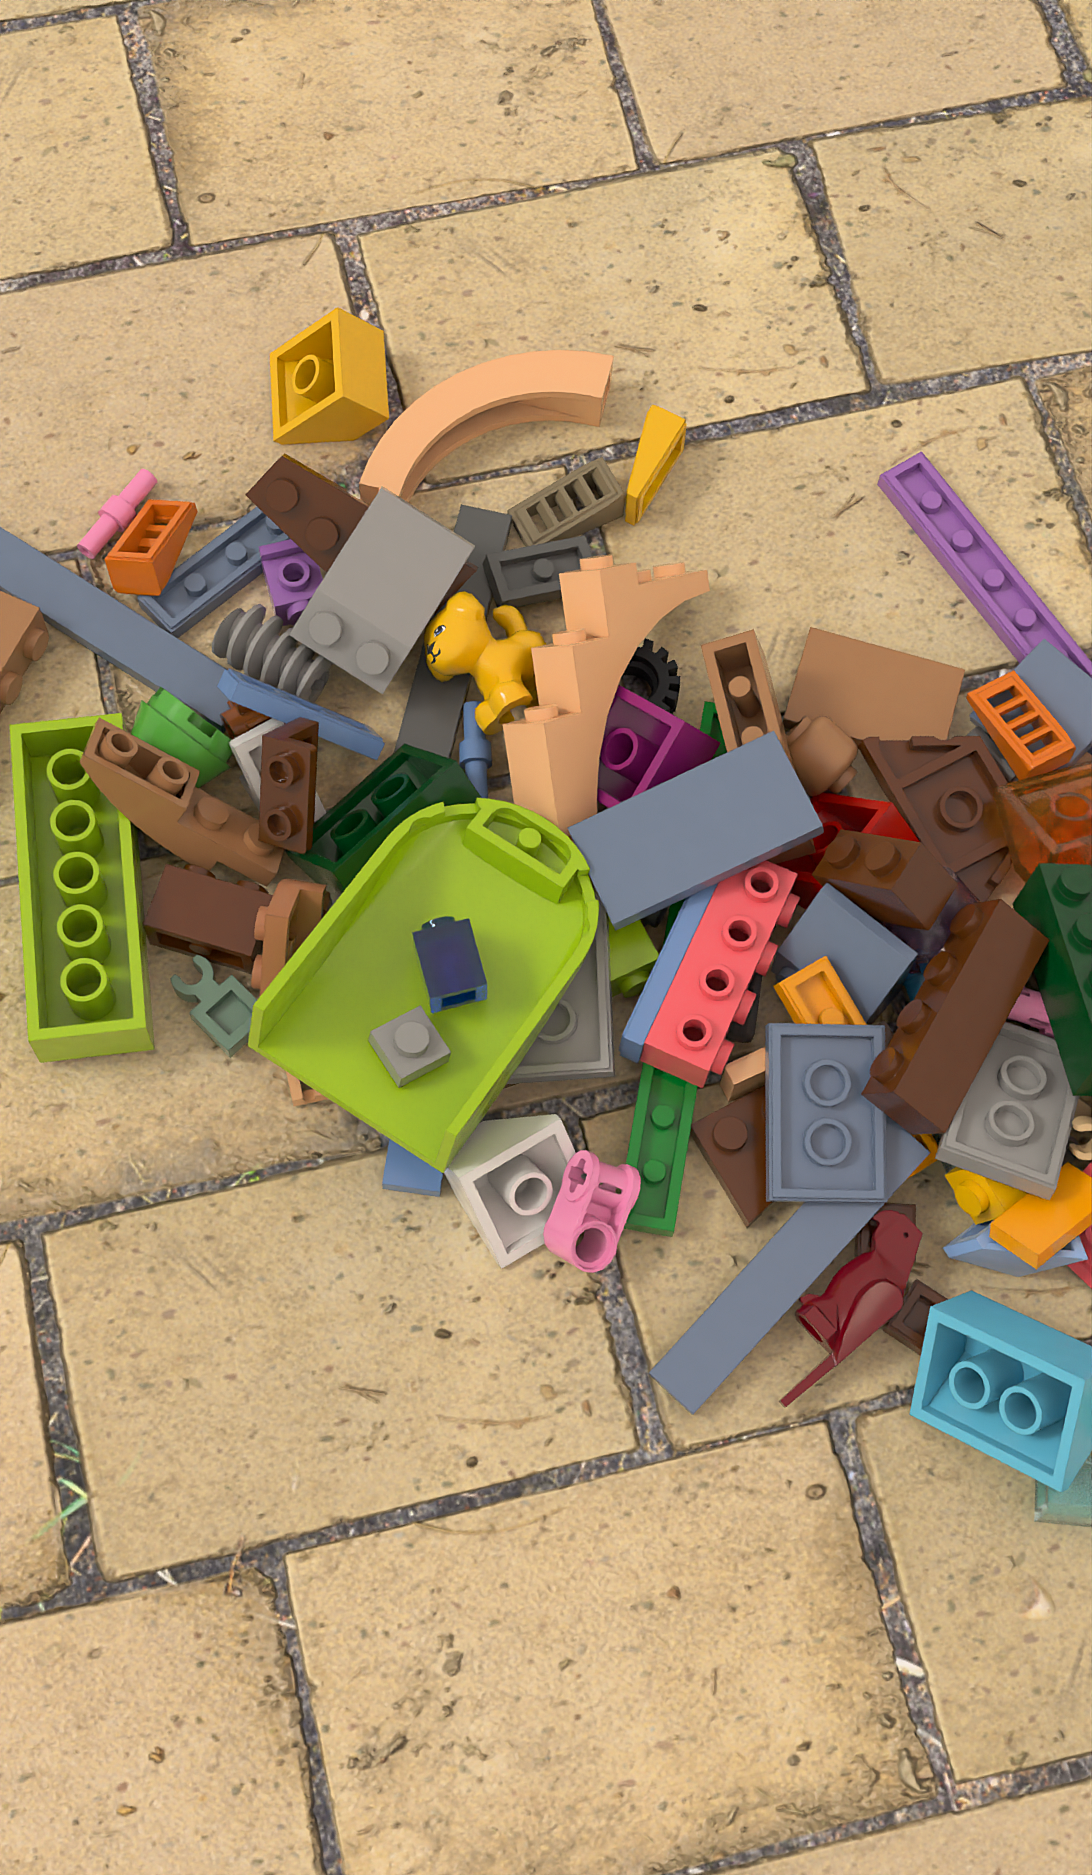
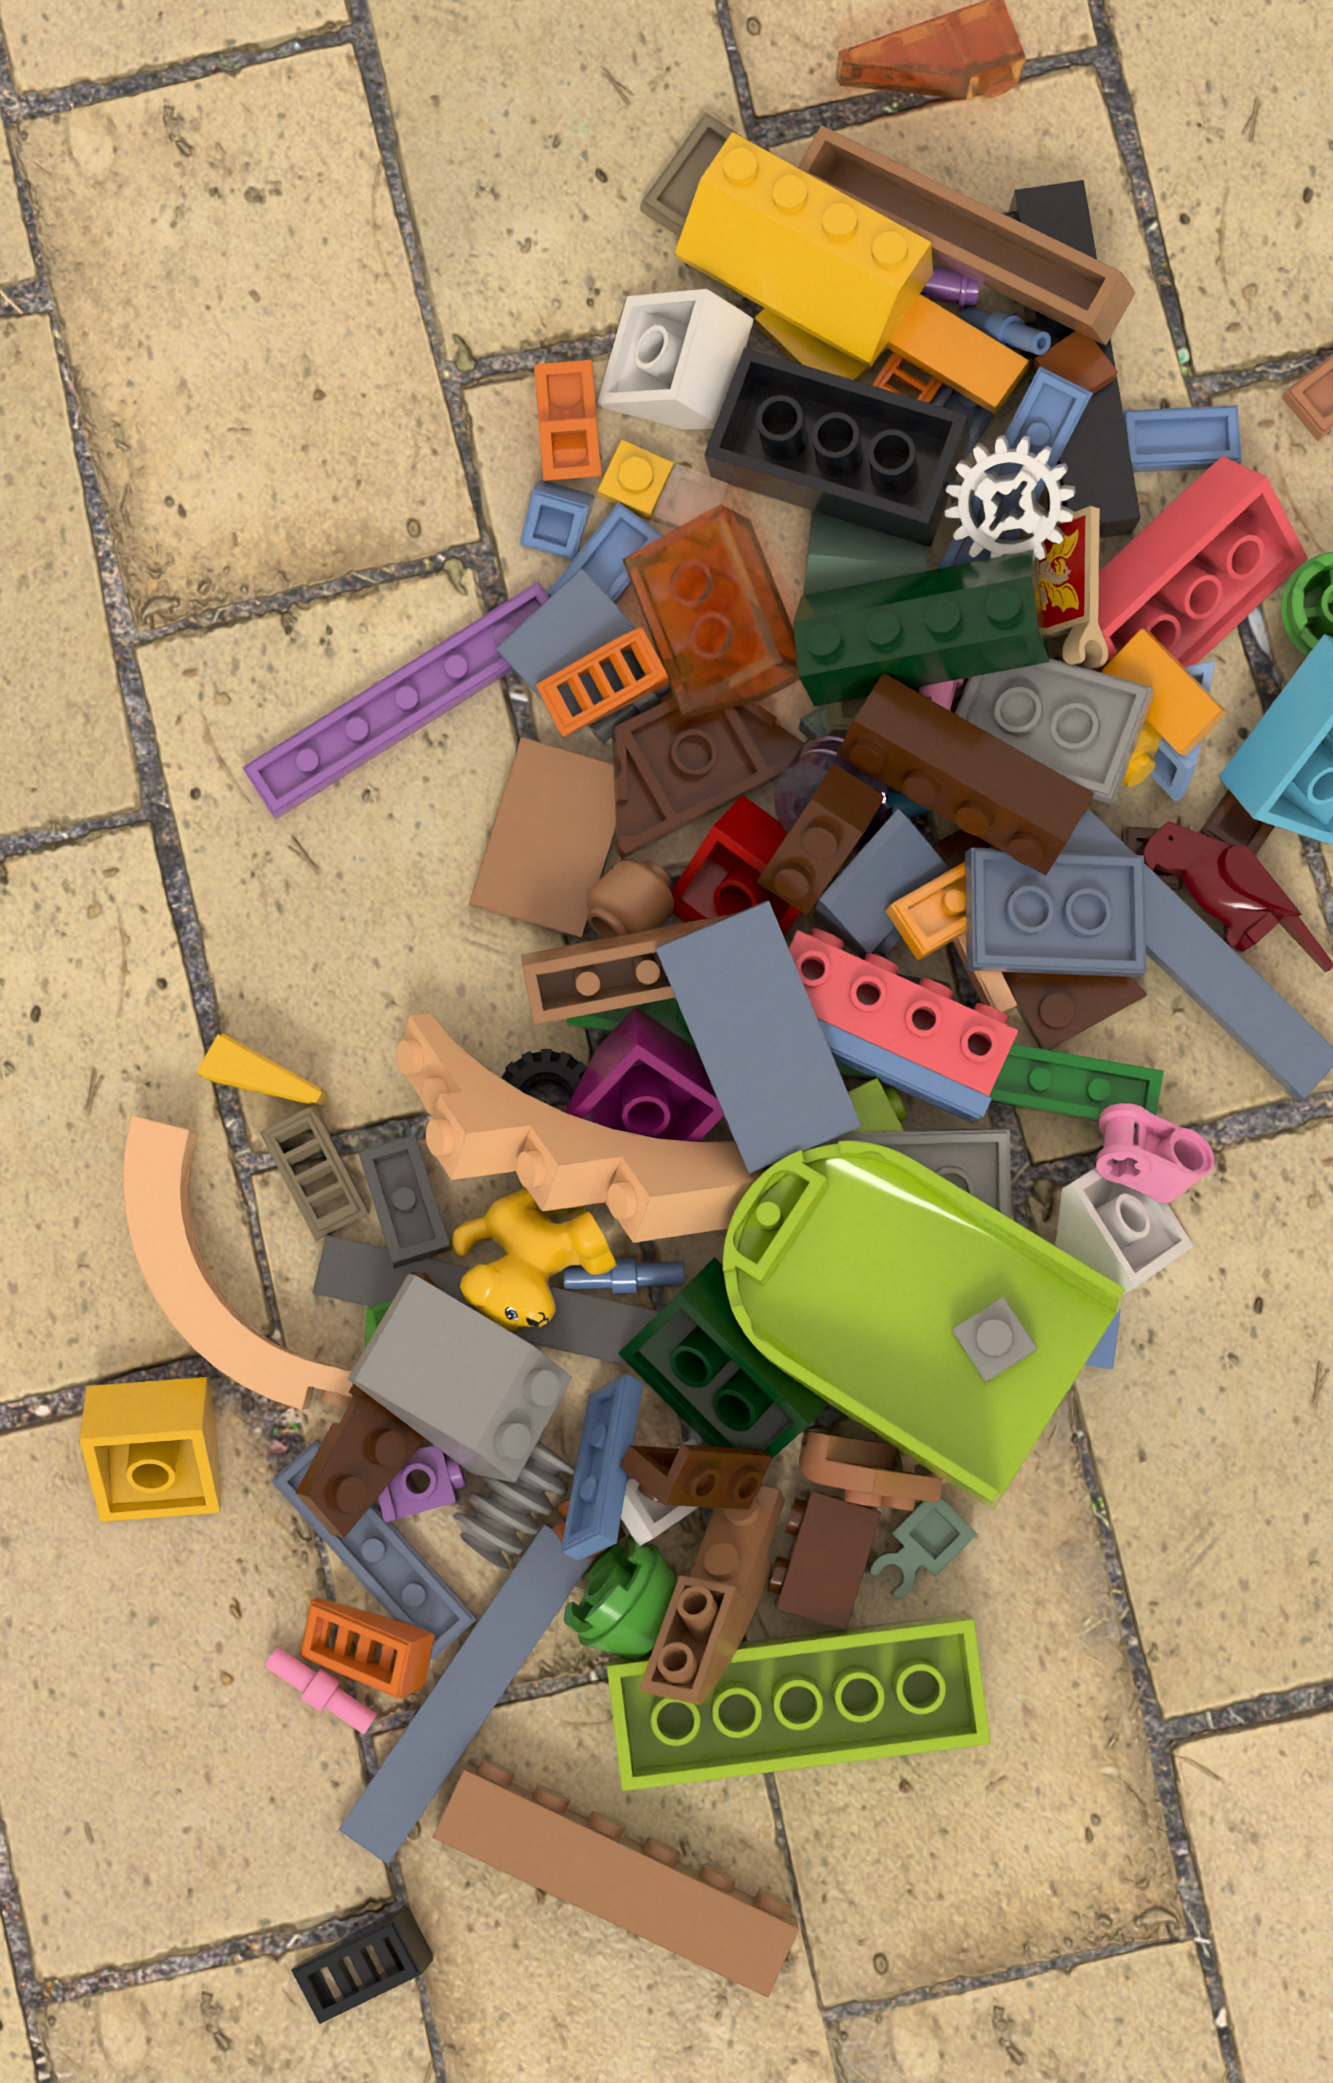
camera: 85 degrees left, 15 degrees up
clear blue brick [412,916,487,1013] -> none

